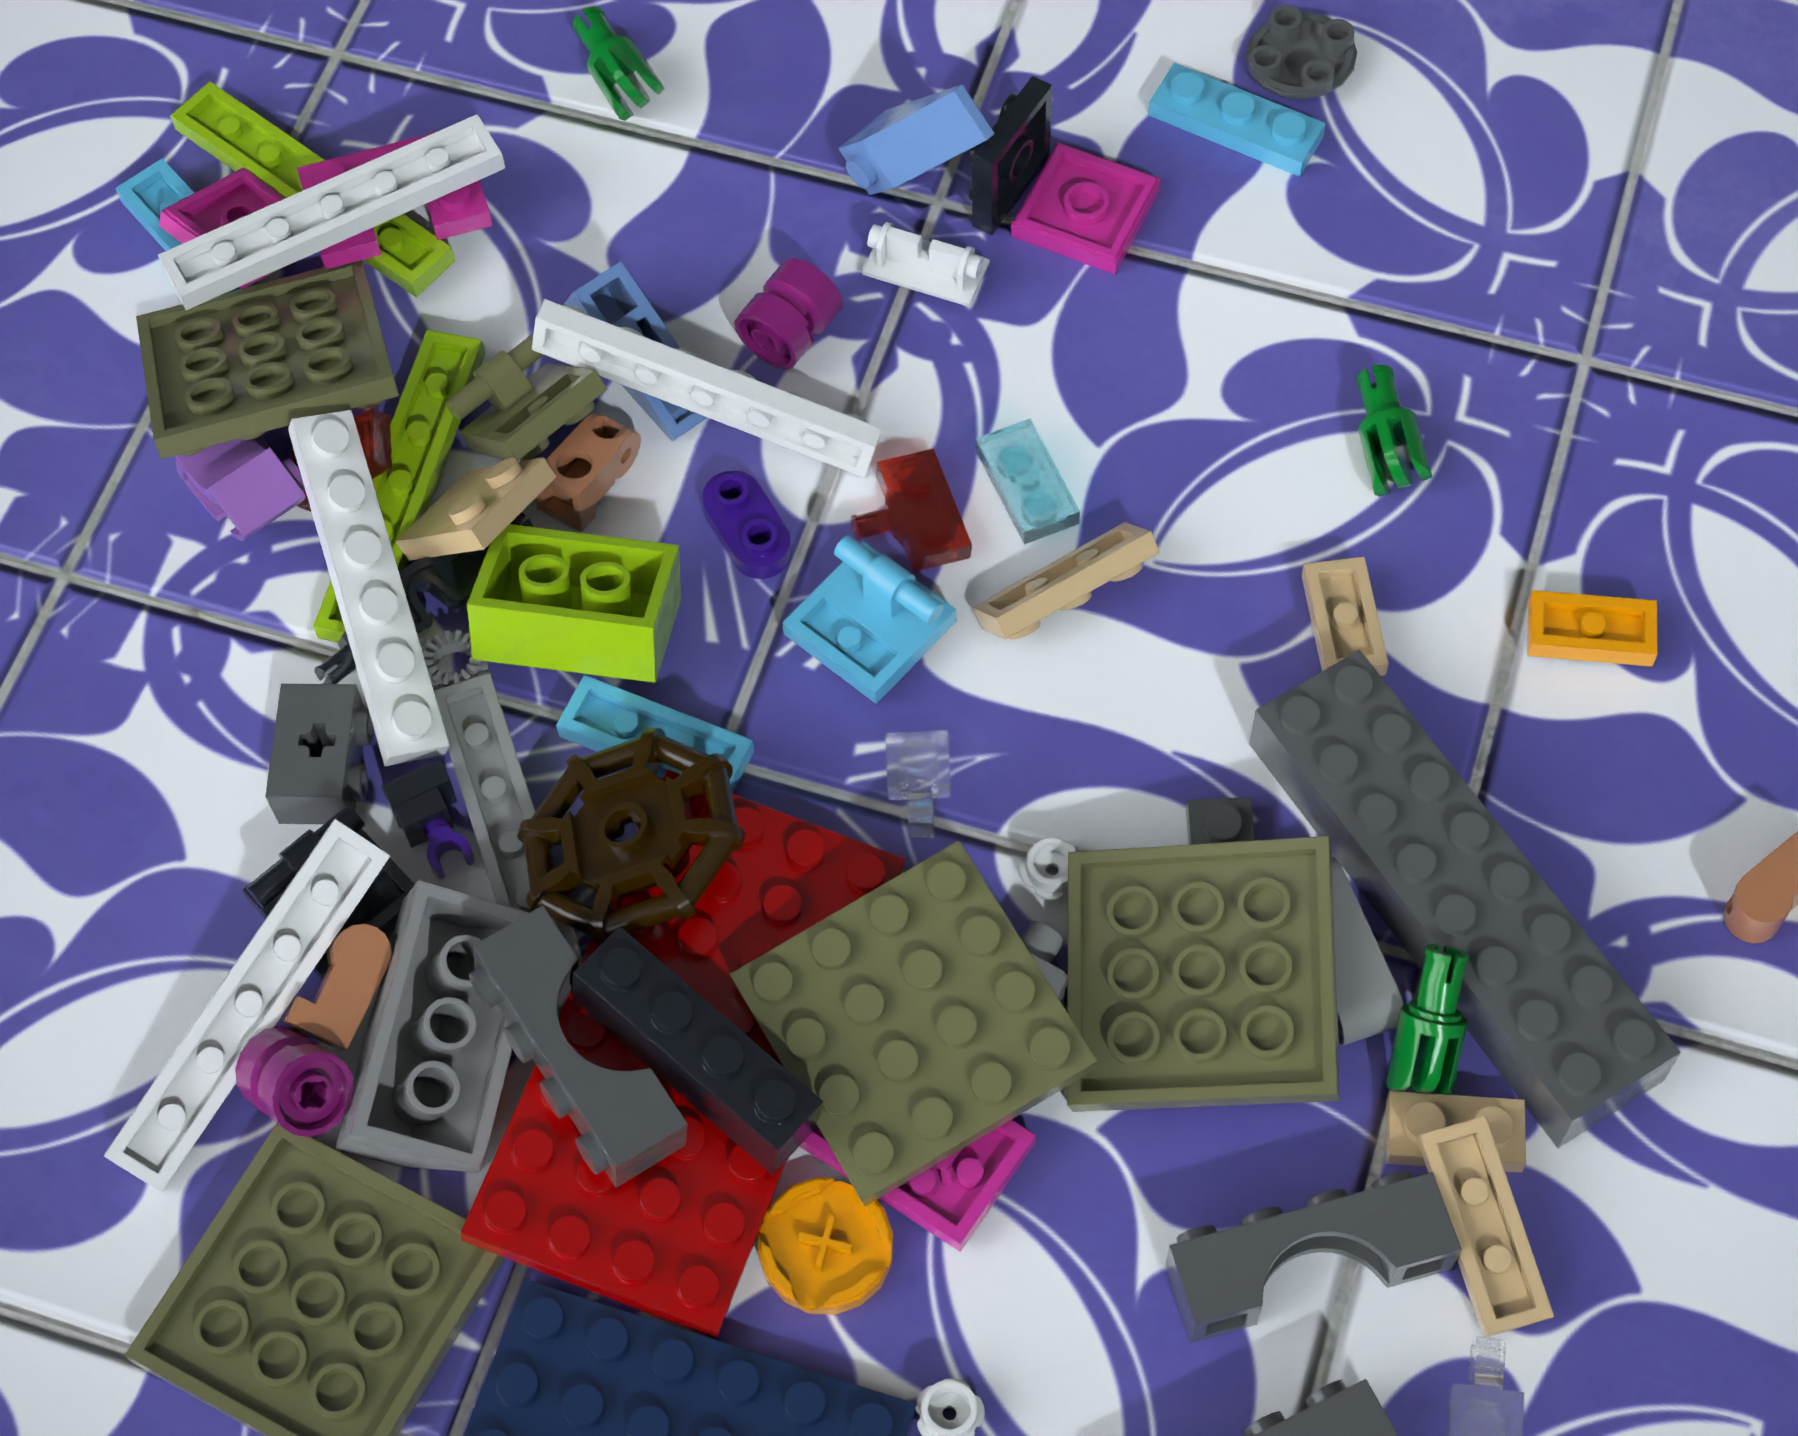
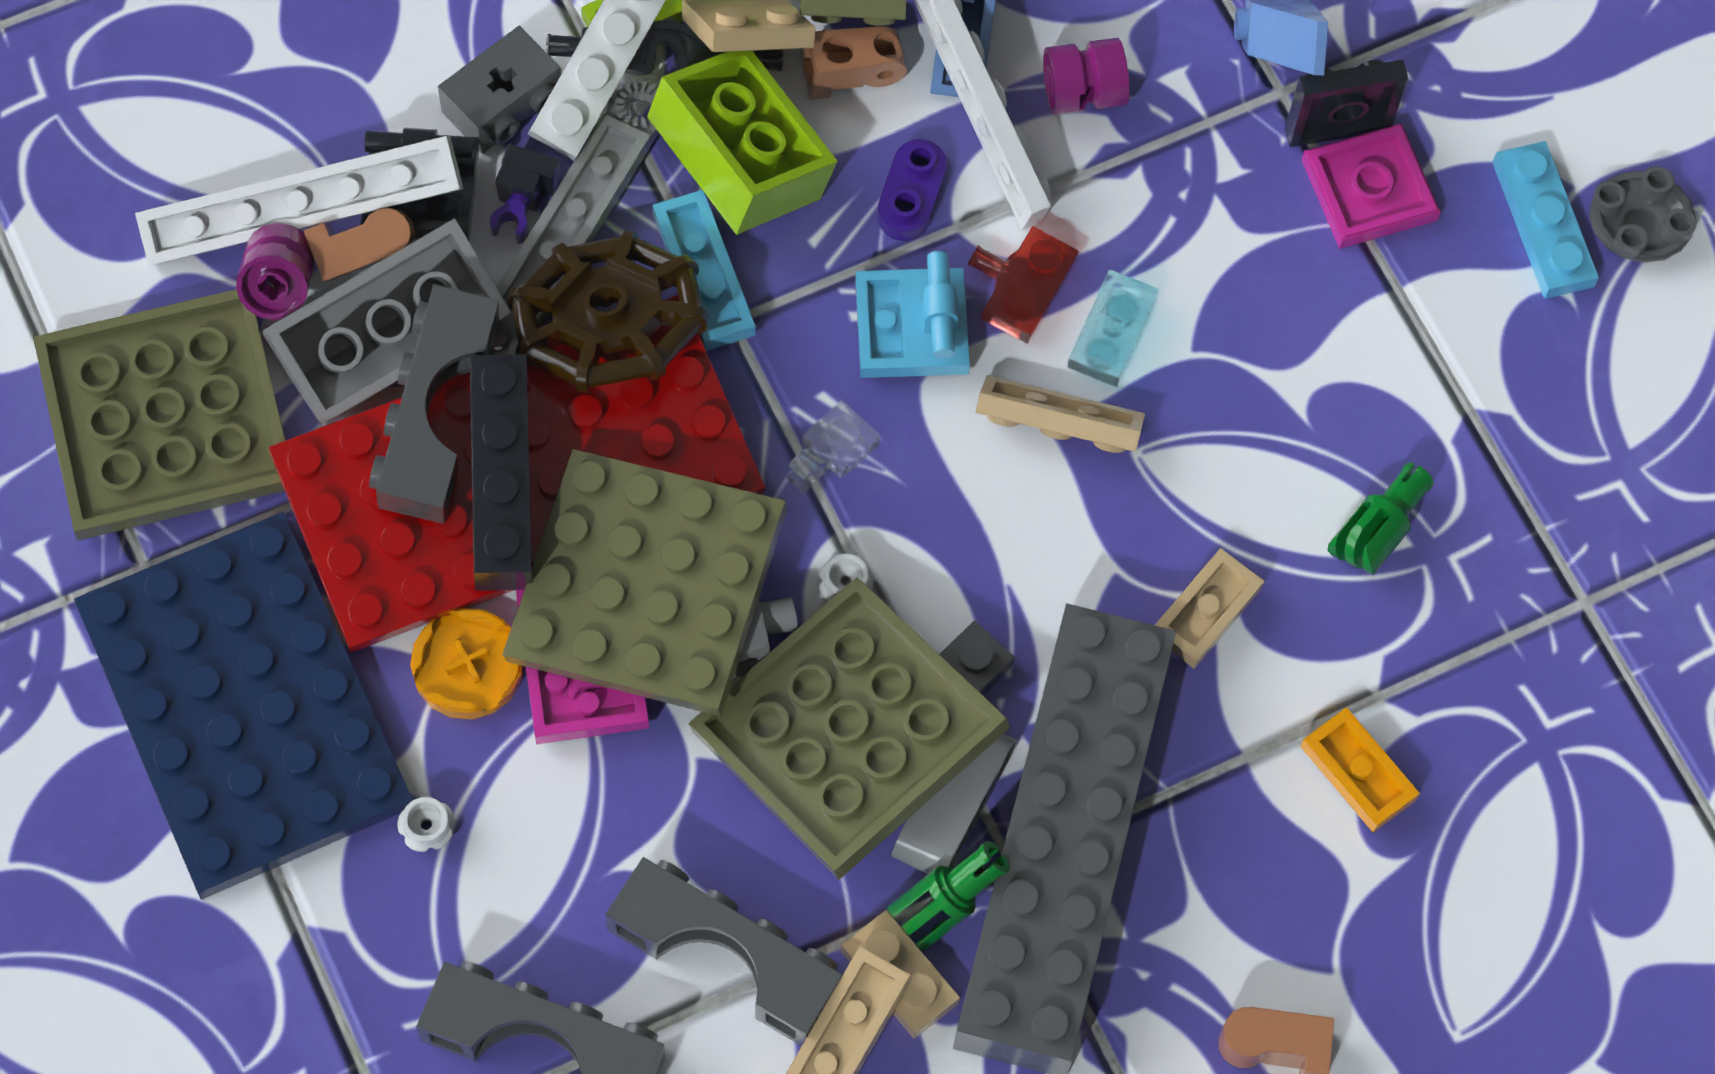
camera: 40 degrees right, 5 degrees up
white hinge [862,222,990,307] -> none

